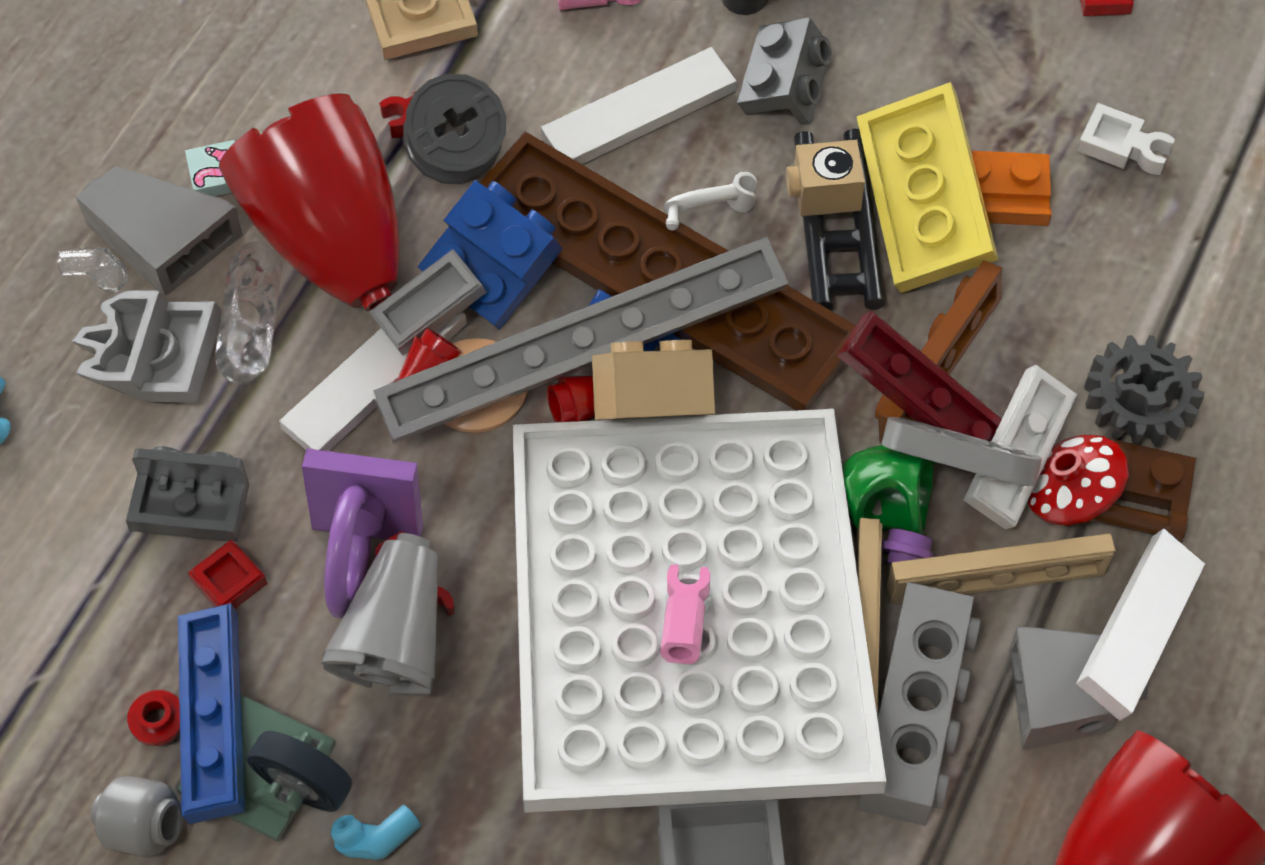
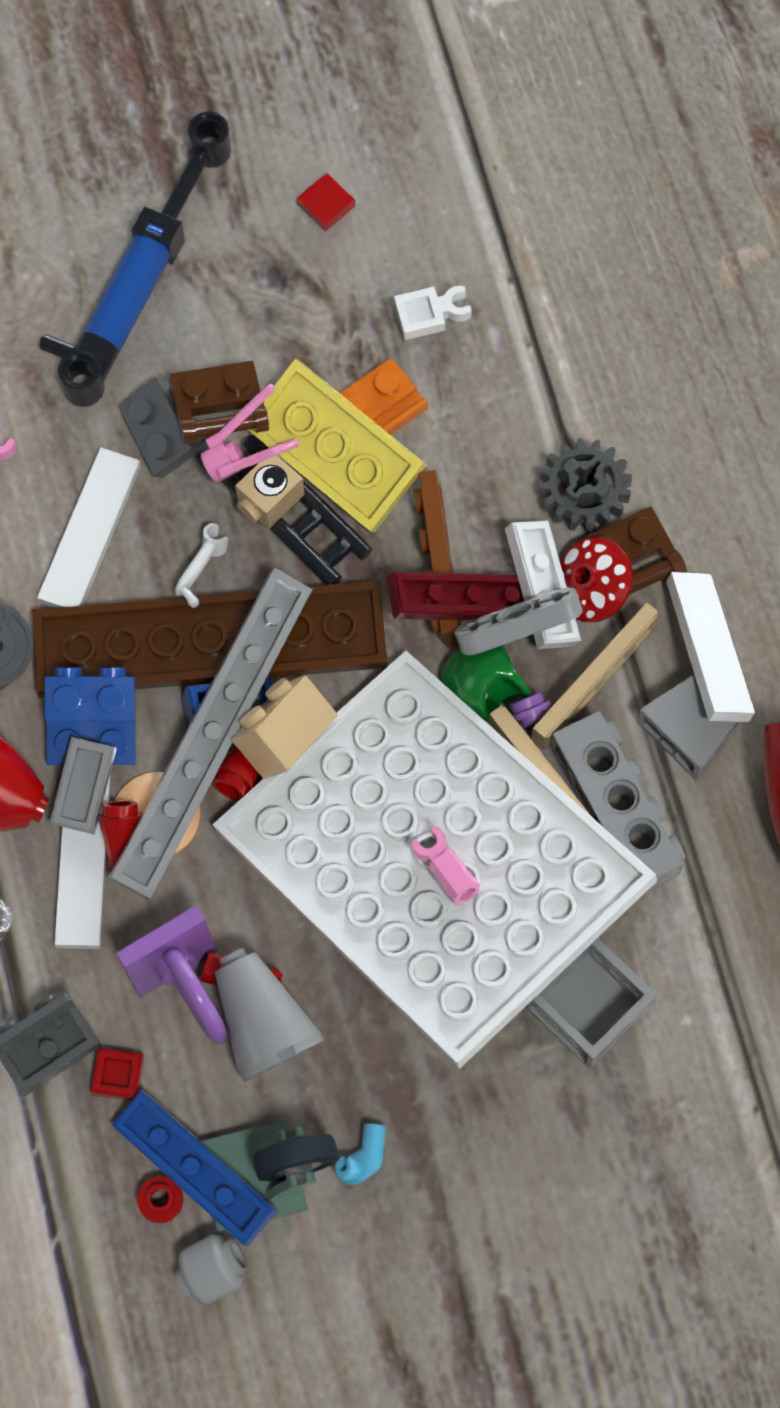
camera: 40 degrees left, 10 degrees up
none -> reddish brown plate [169,361,269,445]
none -> bright pink plant [201,384,299,483]

